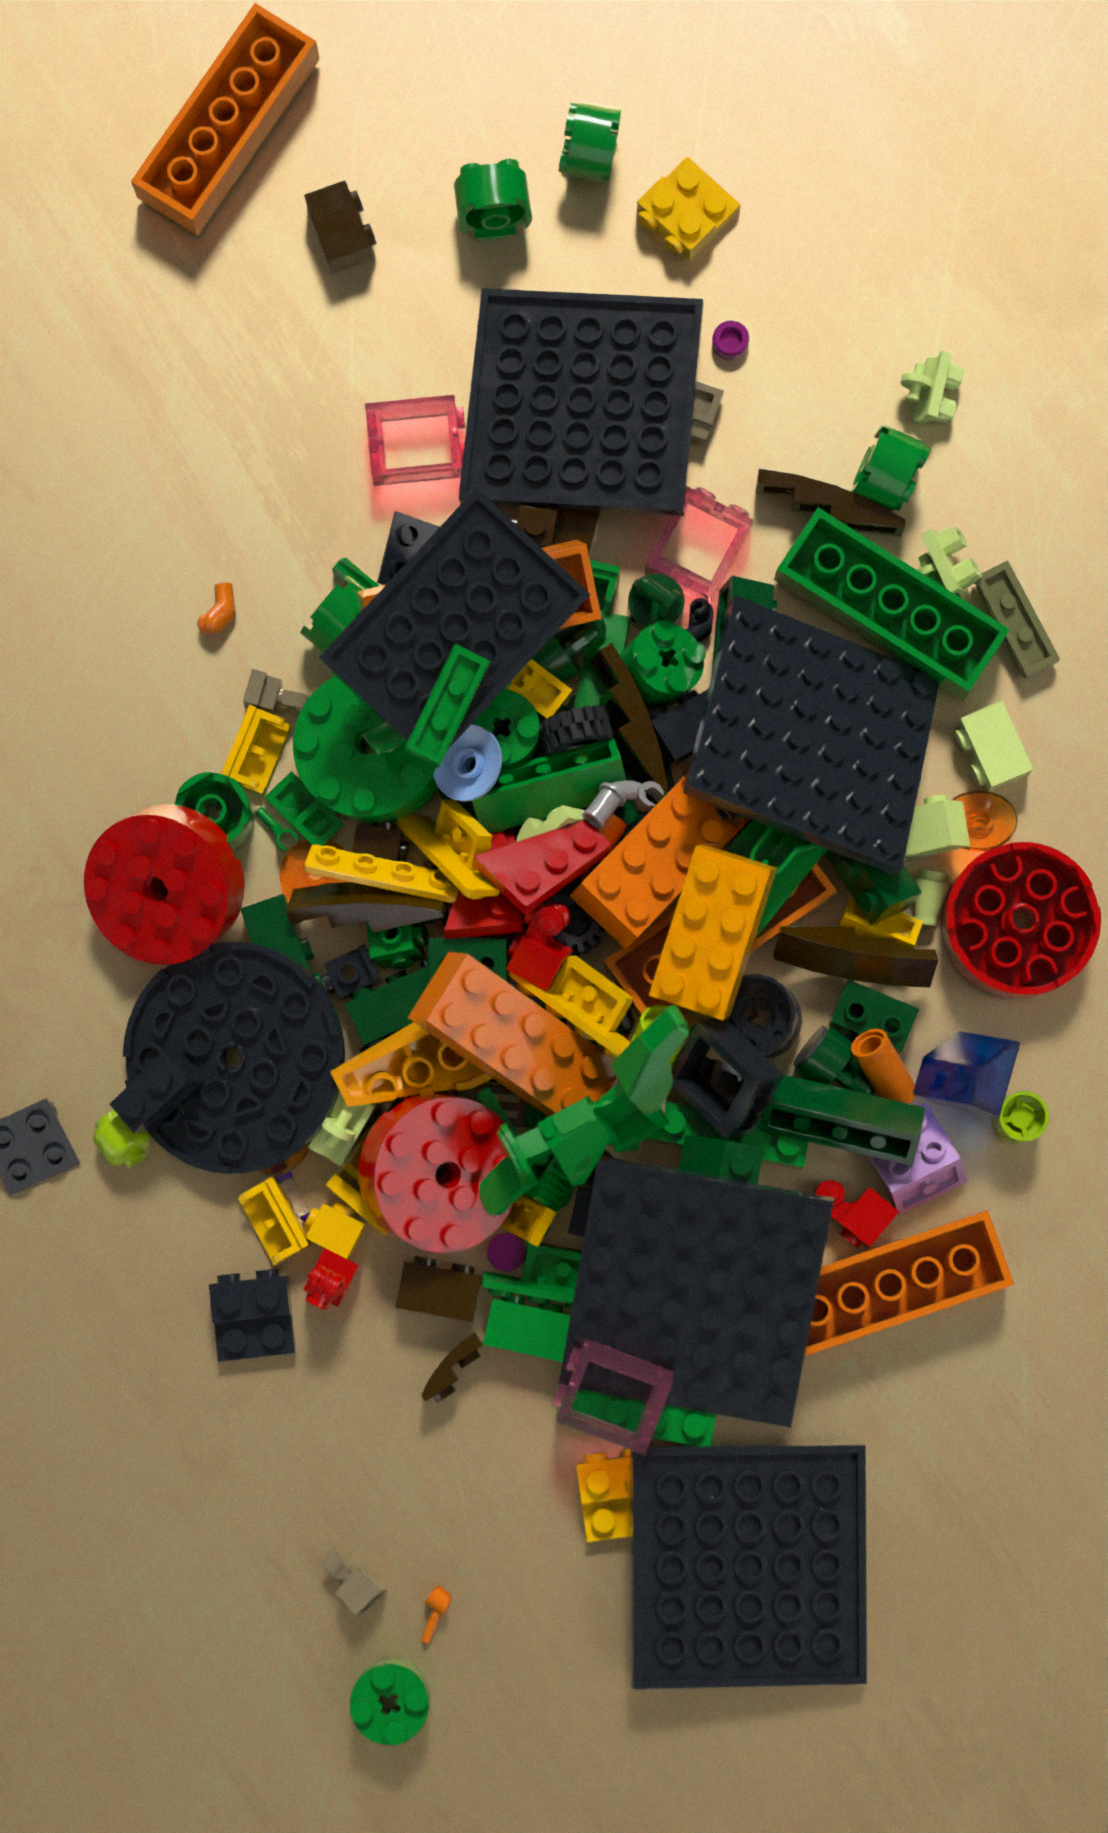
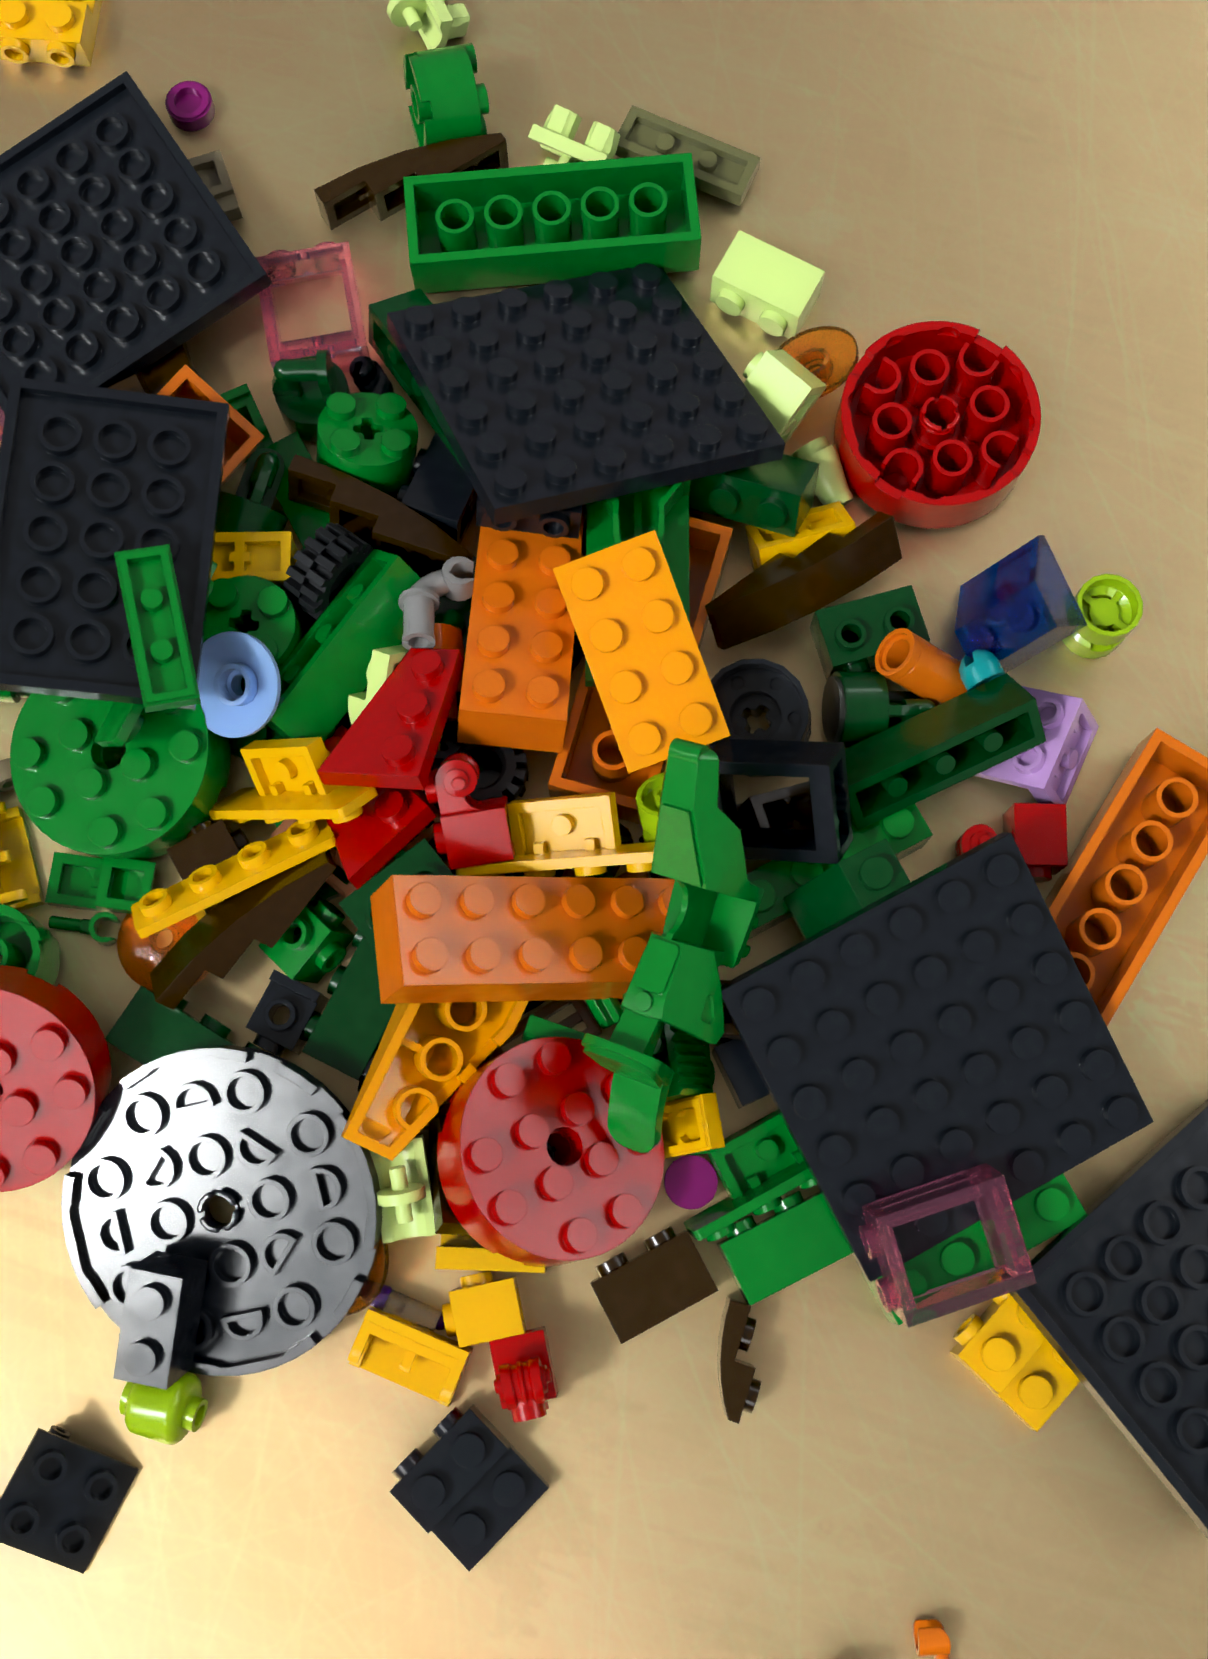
camera: 40 degrees left, 5 degrees down
none -> teal hinge [959,649,1005,691]

